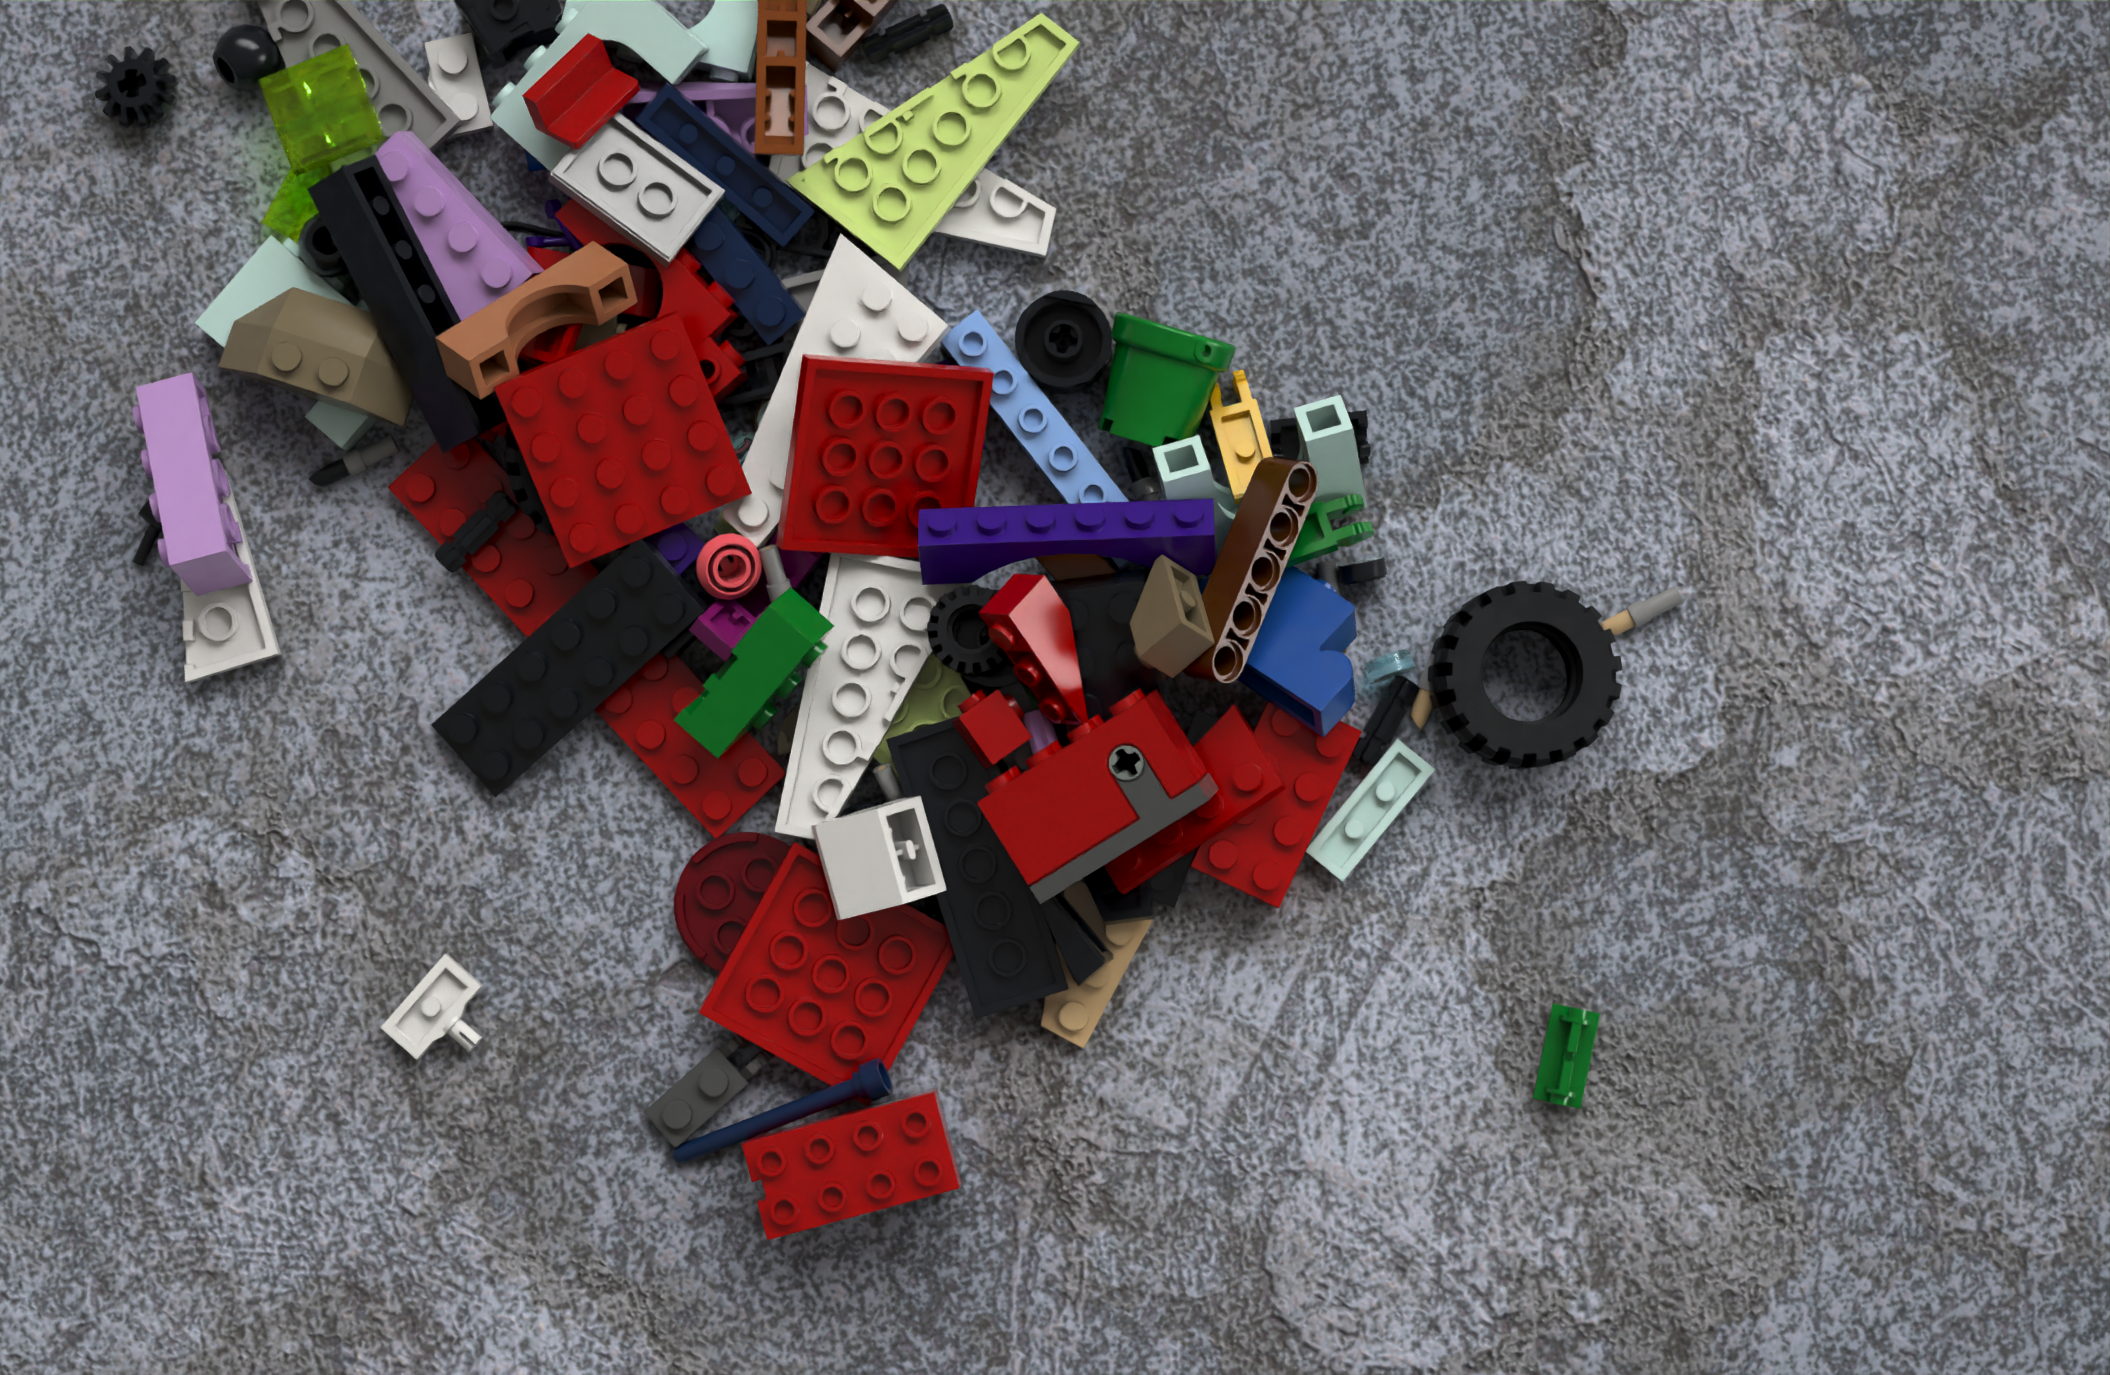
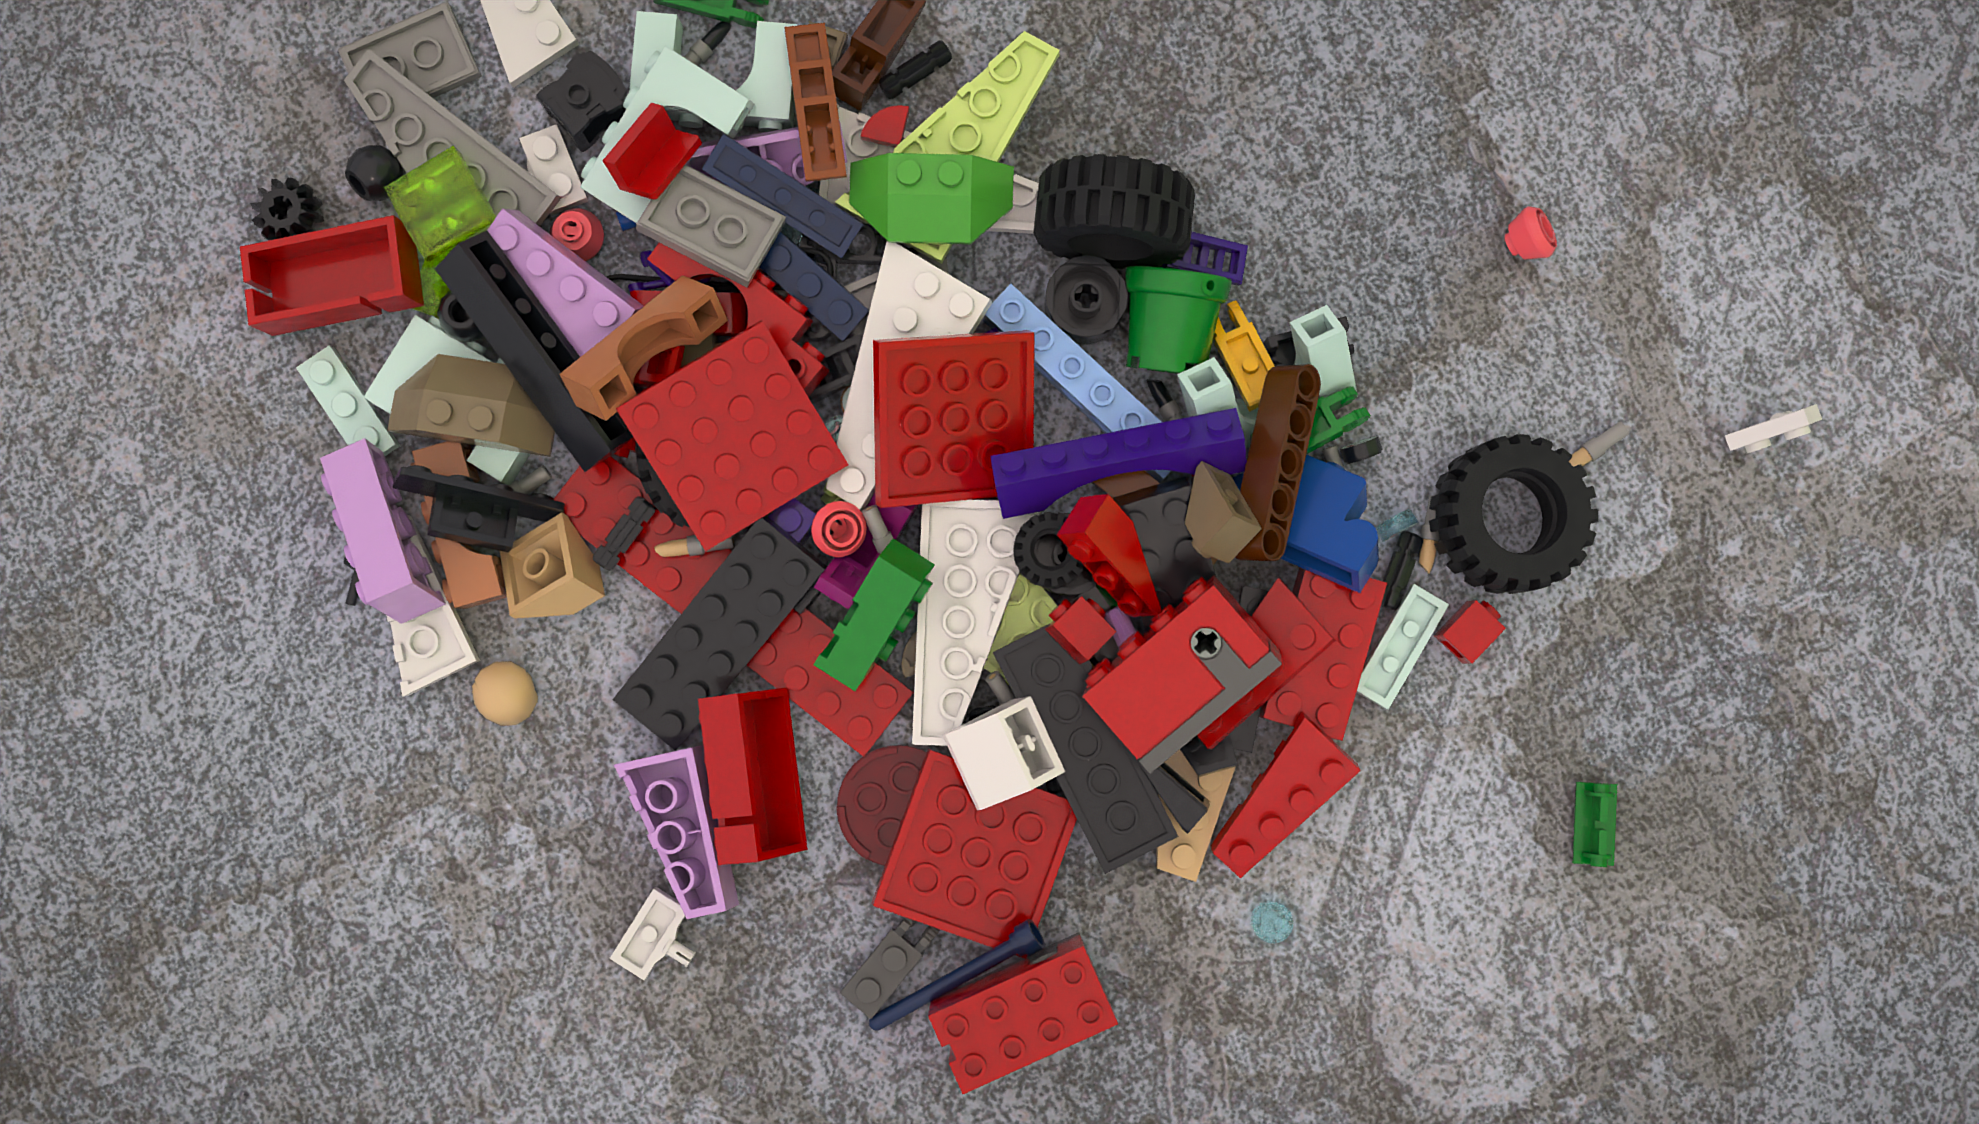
camera: 10 degrees left, 0 degrees up
none -> red piece [240,215,424,336]
none -> light aqua plate [296,345,400,456]
none -> black bracket [393,465,565,553]
none -> nougat arch [410,441,507,609]
none -> tan hair [472,661,538,726]
none -> tan slope [500,512,605,619]
none -> coral cone [549,208,604,261]
none -> lavender wedge [614,745,739,919]
none -> piece [654,535,735,557]
none -> red piece [698,687,808,865]
none -> bright green wedge [849,153,1014,245]
none -> red tile [860,105,910,148]
none -> black tyre [1033,154,1195,269]
none -> dark purple slope [1161,231,1248,286]
none -> red wing [1210,711,1361,878]
none -> clear light blue tile [1251,901,1293,943]
none -> red brick [1434,600,1506,664]
none -> coral cone [1505,206,1557,260]
none -> white plate [1725,404,1822,453]

